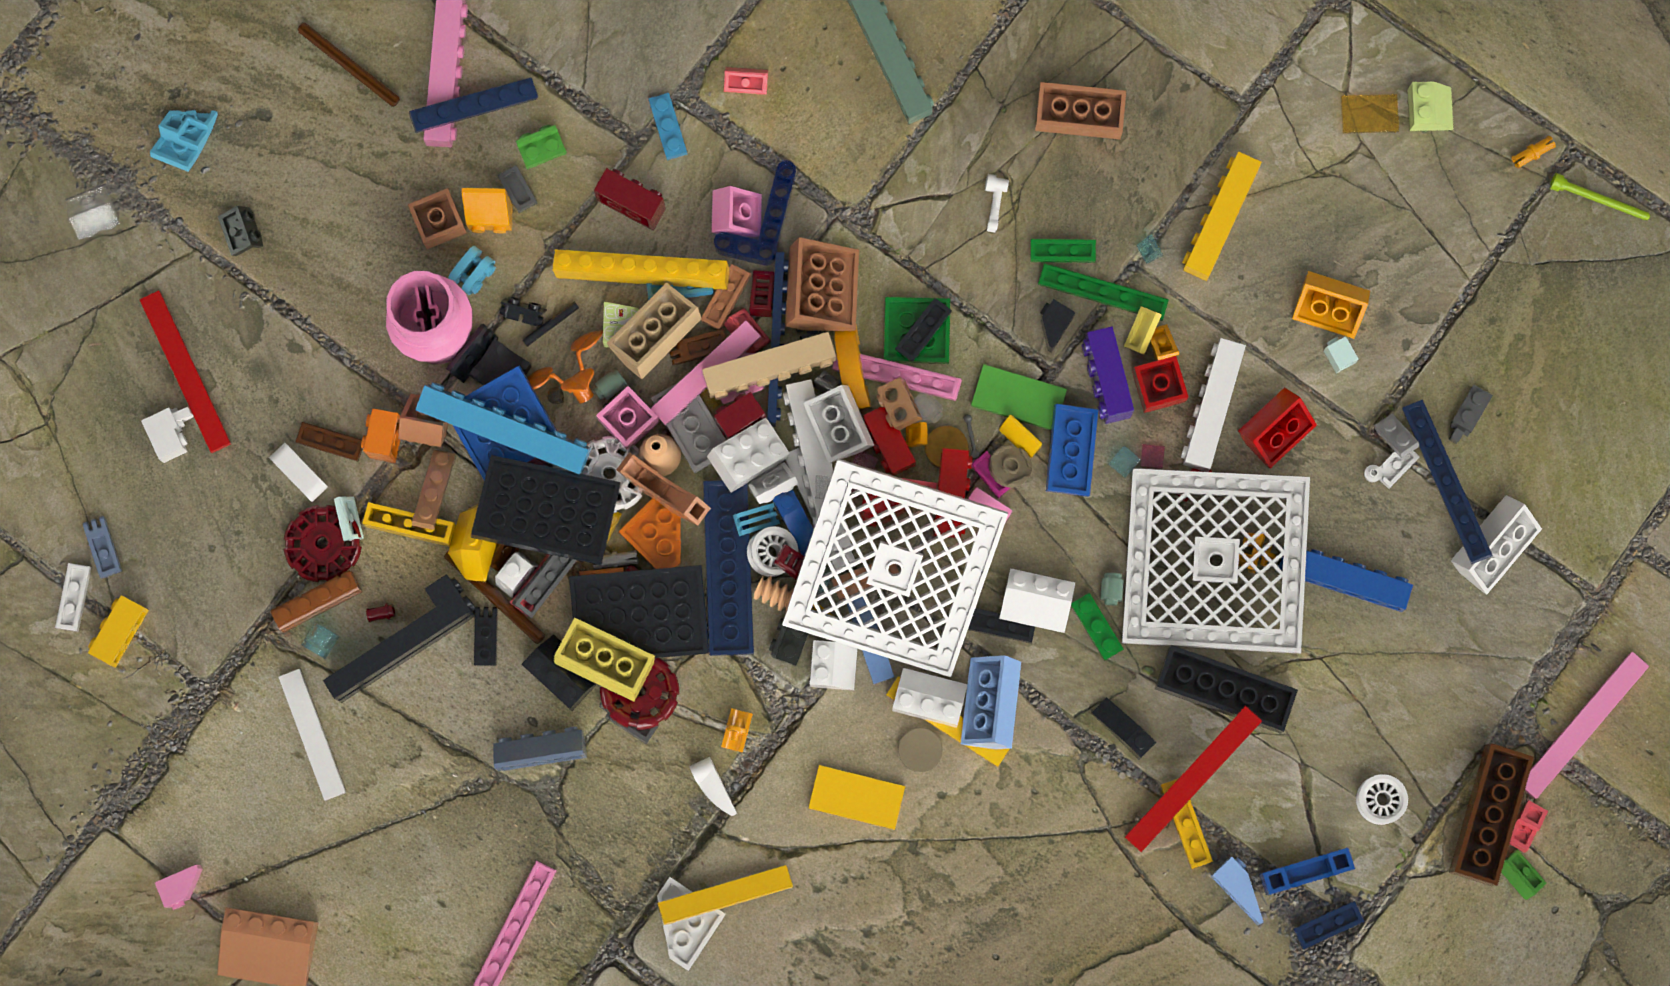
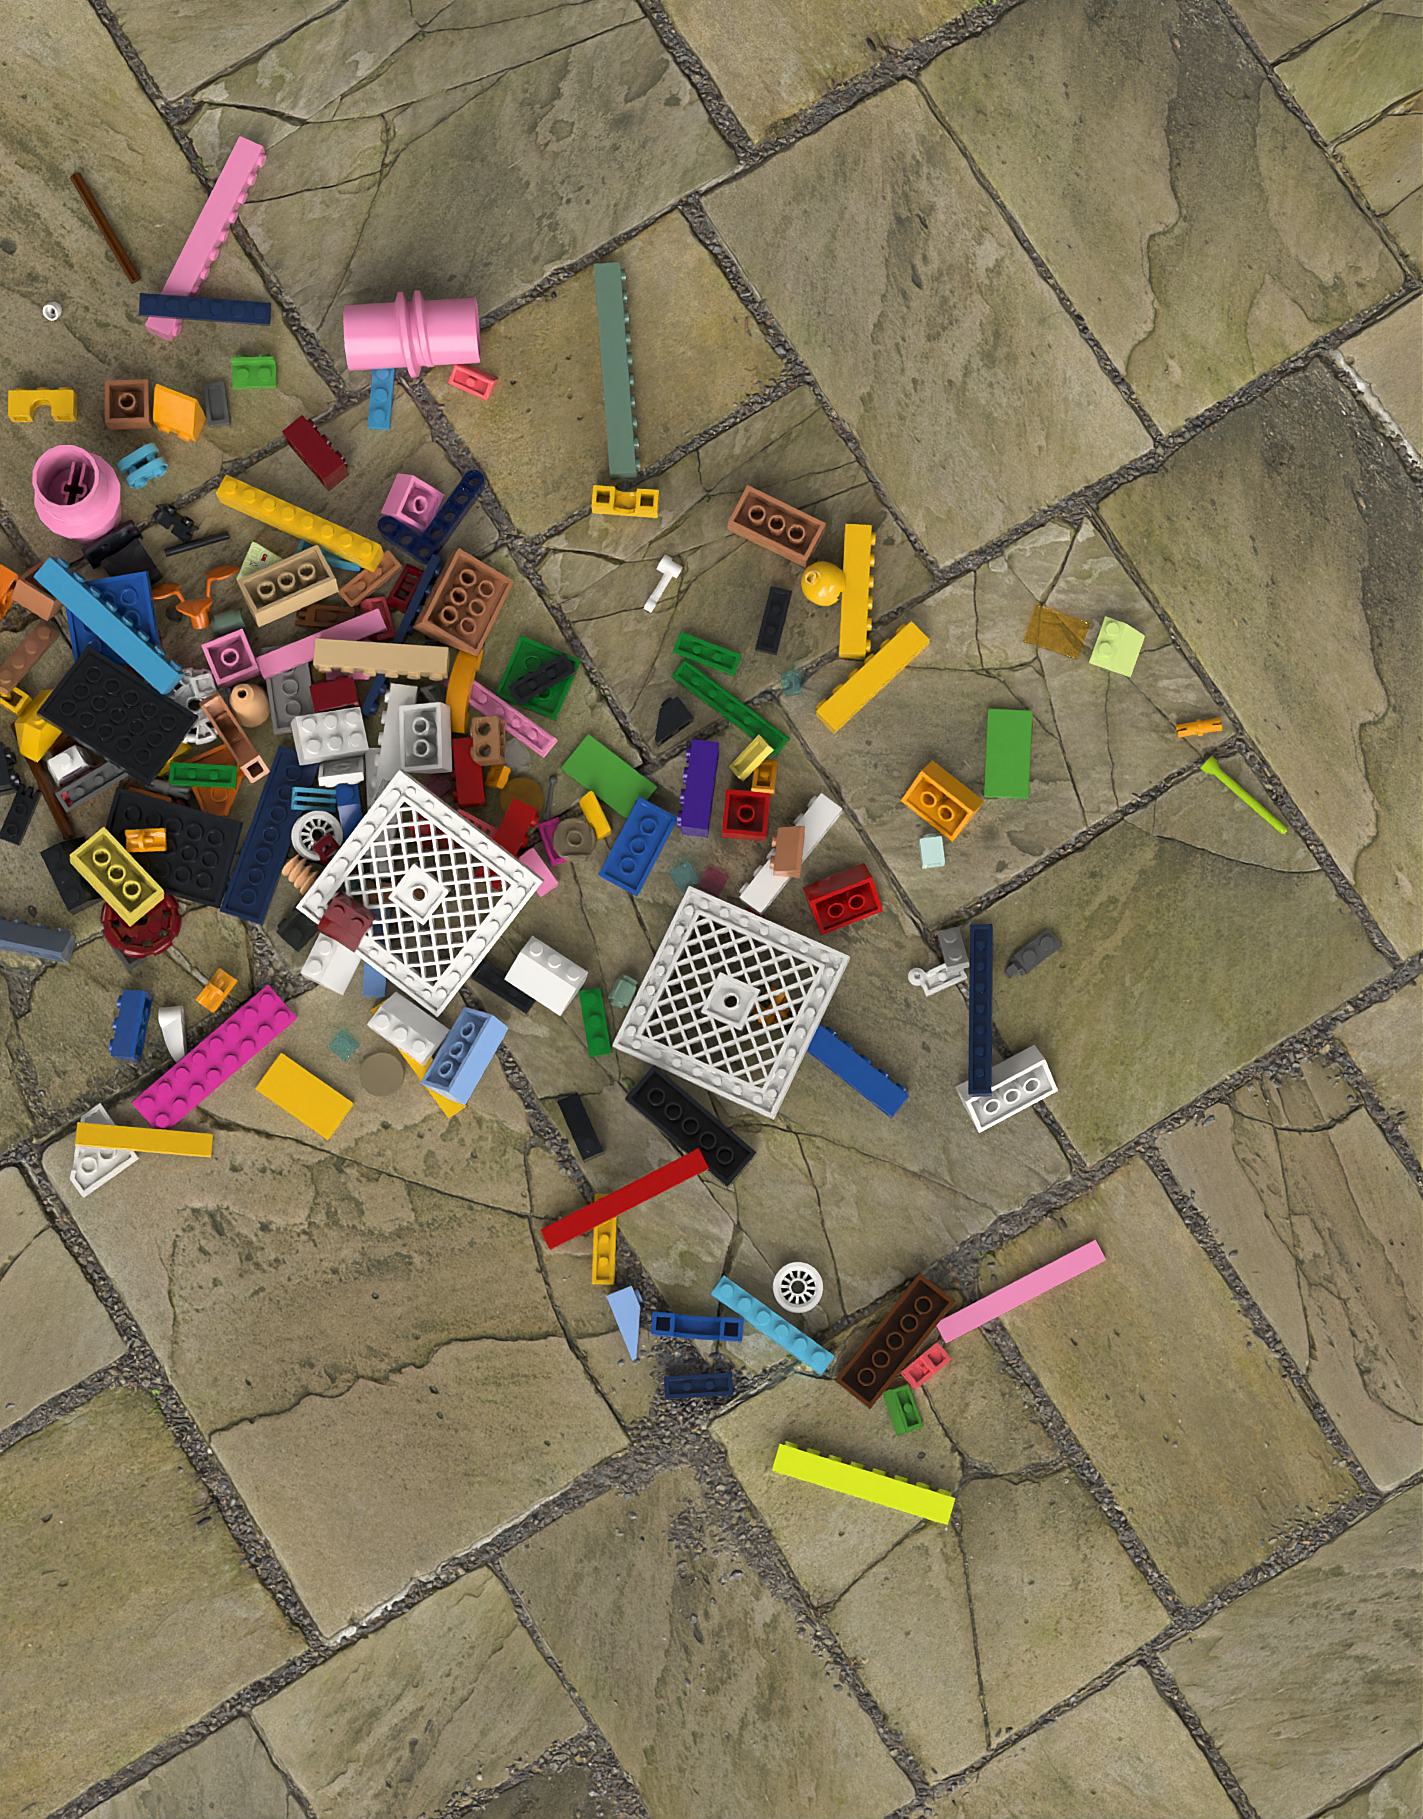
camera: 25 degrees right, 0 degrees up
none -> yellow arch [8,387,78,422]
none -> white hinge [43,301,62,321]
none -> blue slope [109,990,153,1063]
none -> light orange hips [125,828,167,853]
none -> dark pink plate [131,984,297,1130]
none -> green plate [169,762,238,789]
none -> white tile [190,672,217,700]
none -> dark red slope [317,891,378,953]
none -> clear light blue plate [328,1031,360,1062]
none -> bright pink piece [343,290,481,378]
none -> yellow arch [591,485,660,518]
none -> medium azure brick [711,1276,835,1375]
none -> black plate [755,586,792,656]
none -> nougat slope [769,826,805,878]
none -> neon yellow brick [772,1441,955,1525]
none -> yellow cylinder [801,561,846,606]
none -> yellow brick [839,524,876,659]
none -> bright green tile [984,709,1032,799]

